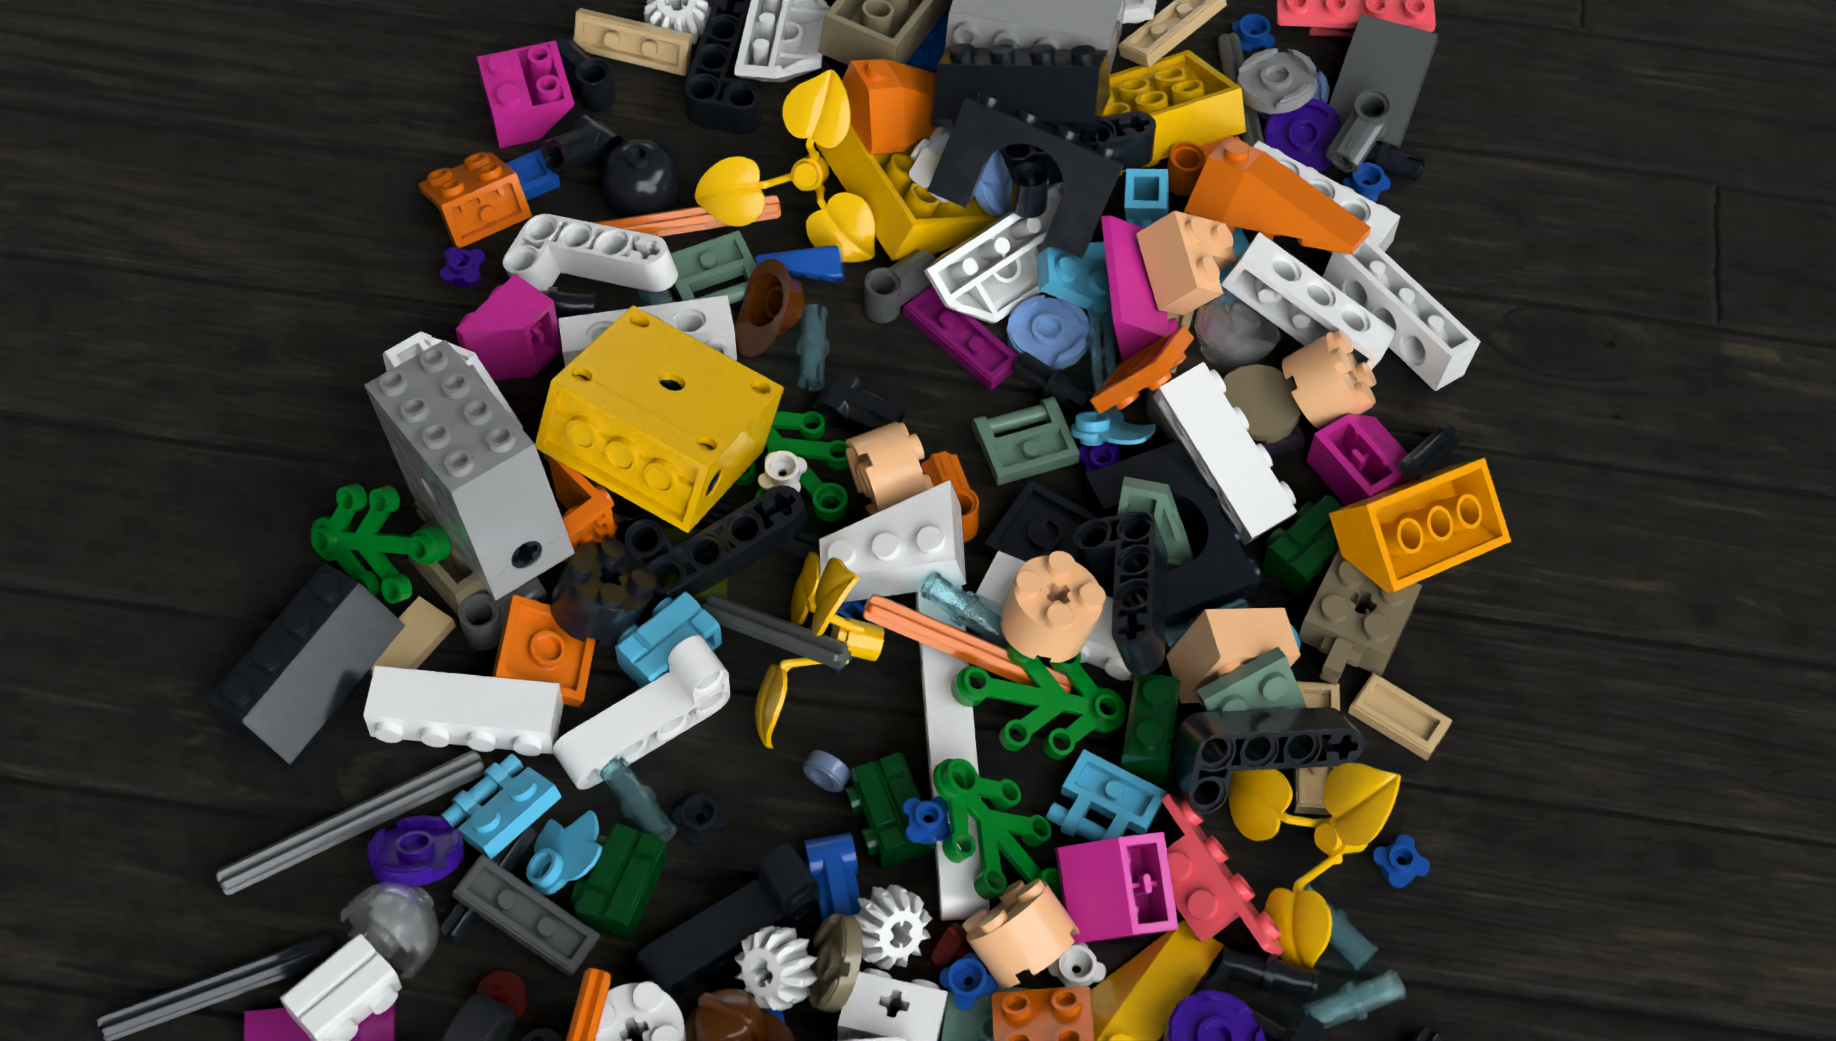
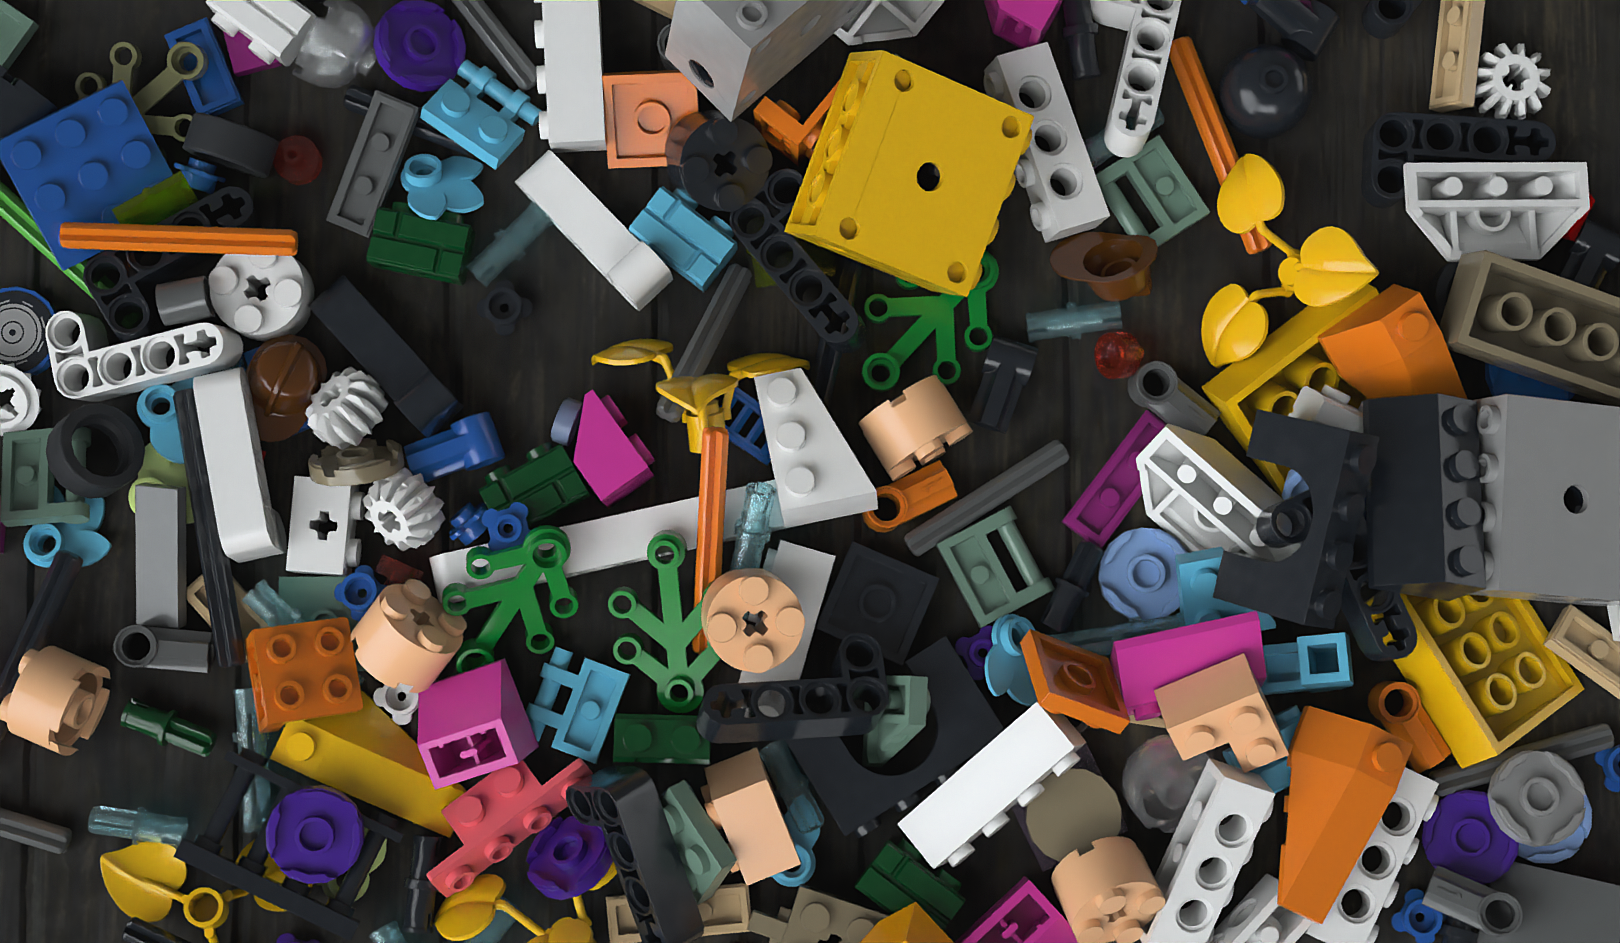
camera: 85 degrees right, 25 degrees up
blue slope [755,245,846,283] -> none
white plate [758,451,807,492] -> none
none -> blue plate [448,502,488,546]
none -> dark purple tile [526,816,613,900]
none -> dark pink slope [573,389,655,508]
none -> dark grey axle [904,439,1070,556]
none -> clear red tile [1094,331,1144,379]

